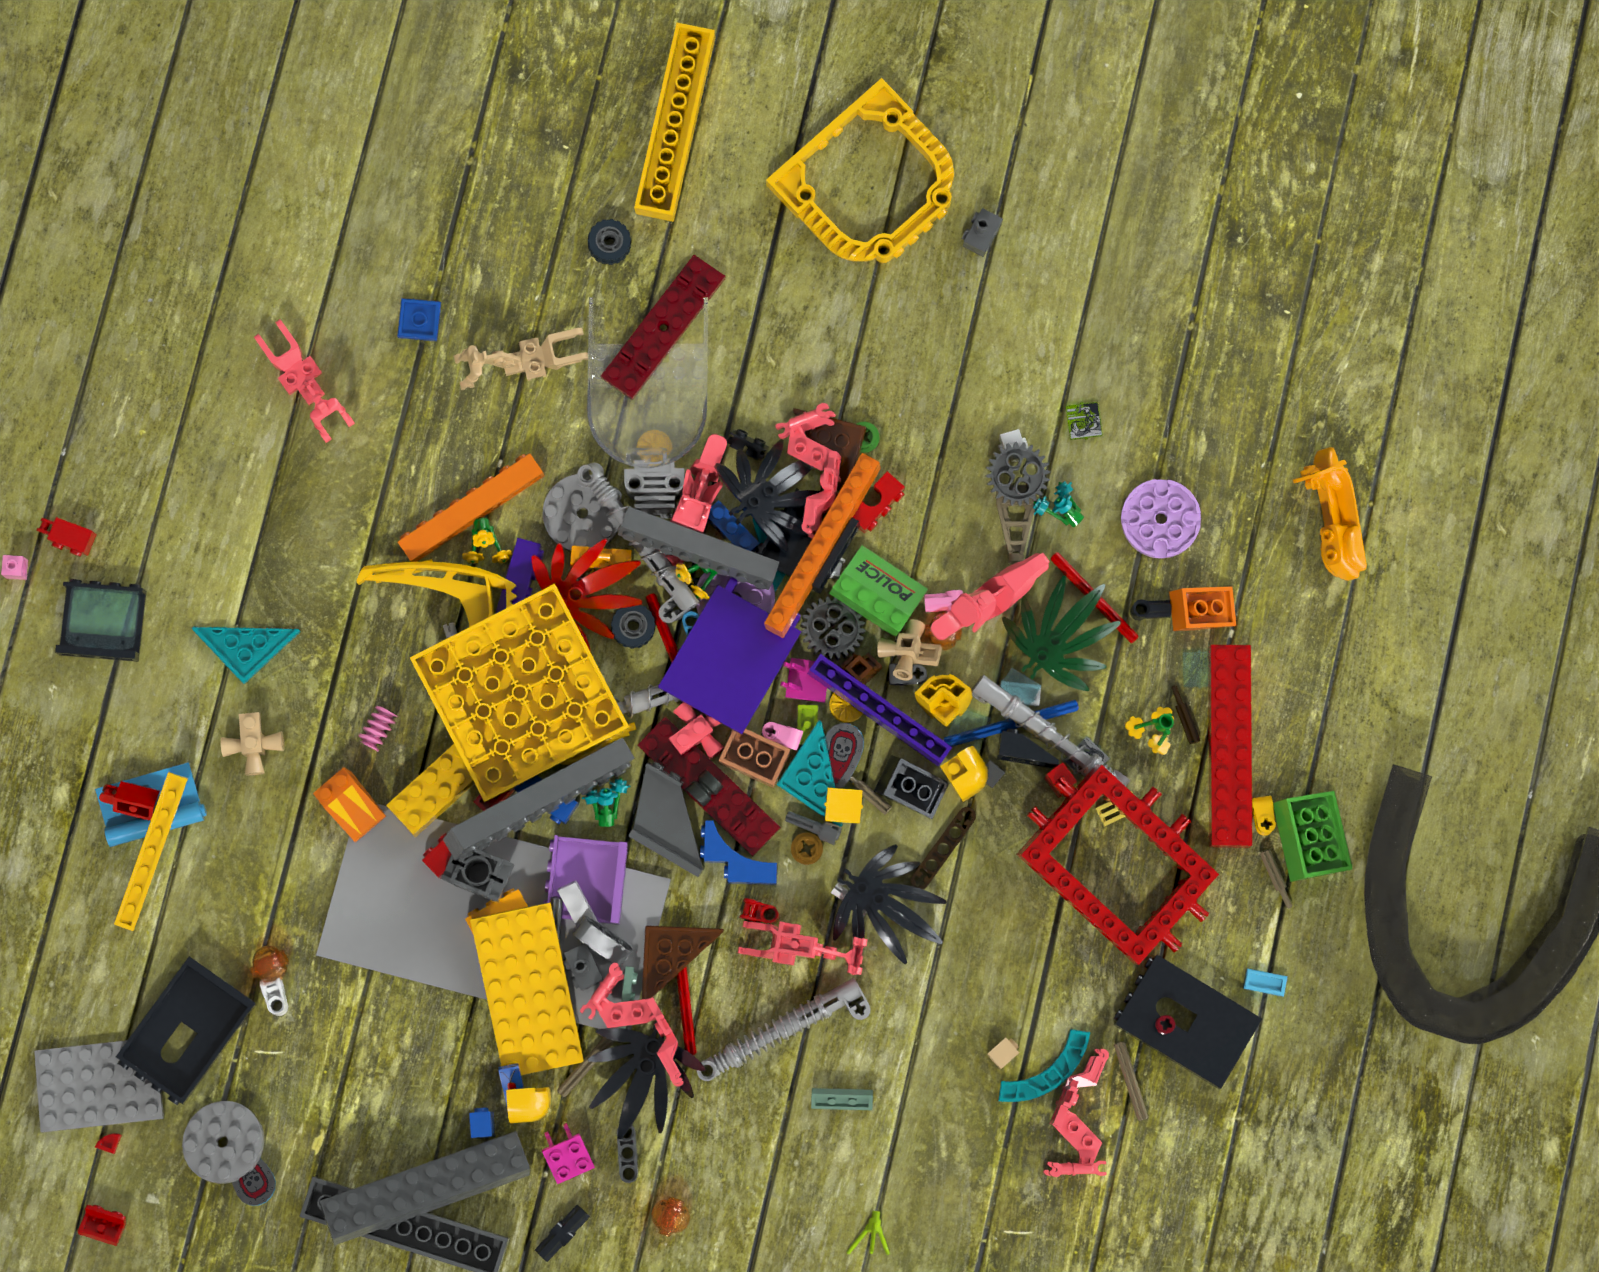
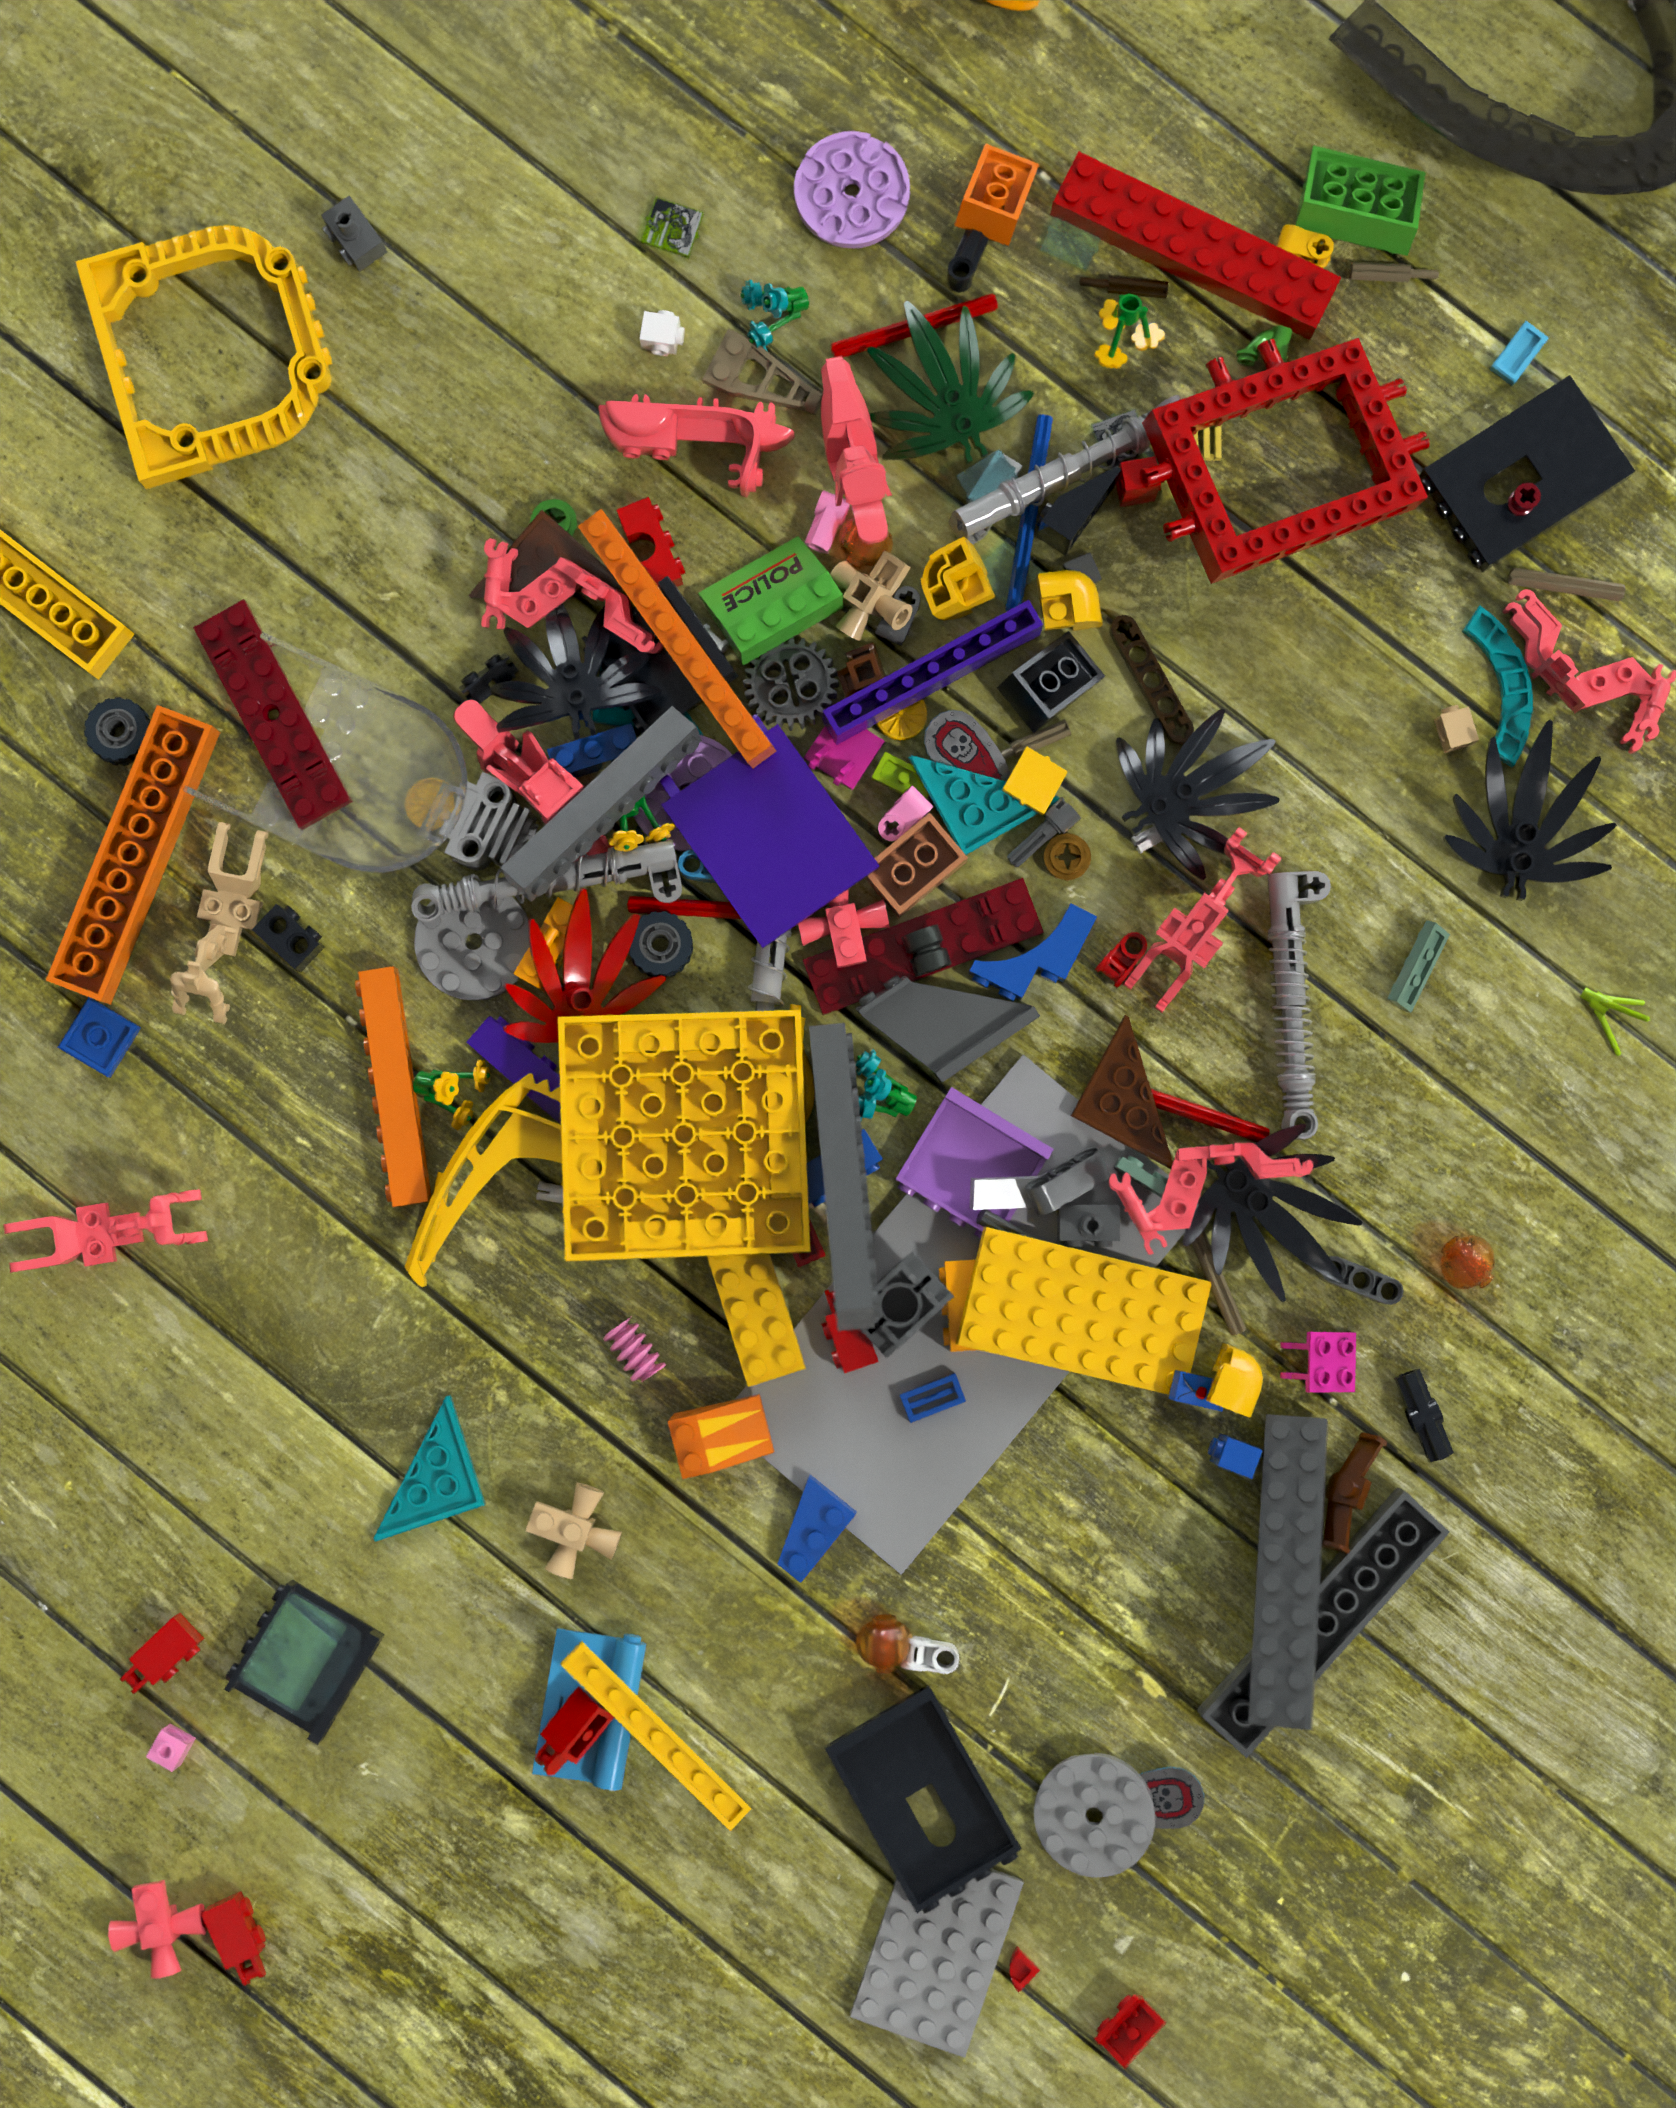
camera: 65 degrees left, 5 degrees up
dark grey gear [985,442,1050,506] -> none
none -> orange brick [46,705,220,1005]
none -> black brick [252,904,325,972]
none -> coral piece [598,394,794,498]
none -> blue wing [778,1474,857,1583]
none -> blue tile [899,1373,966,1423]
none -> bright green plant [1236,326,1292,366]
none -> reddish brown plate [1322,1432,1387,1554]
none -> black plant [1443,720,1616,901]

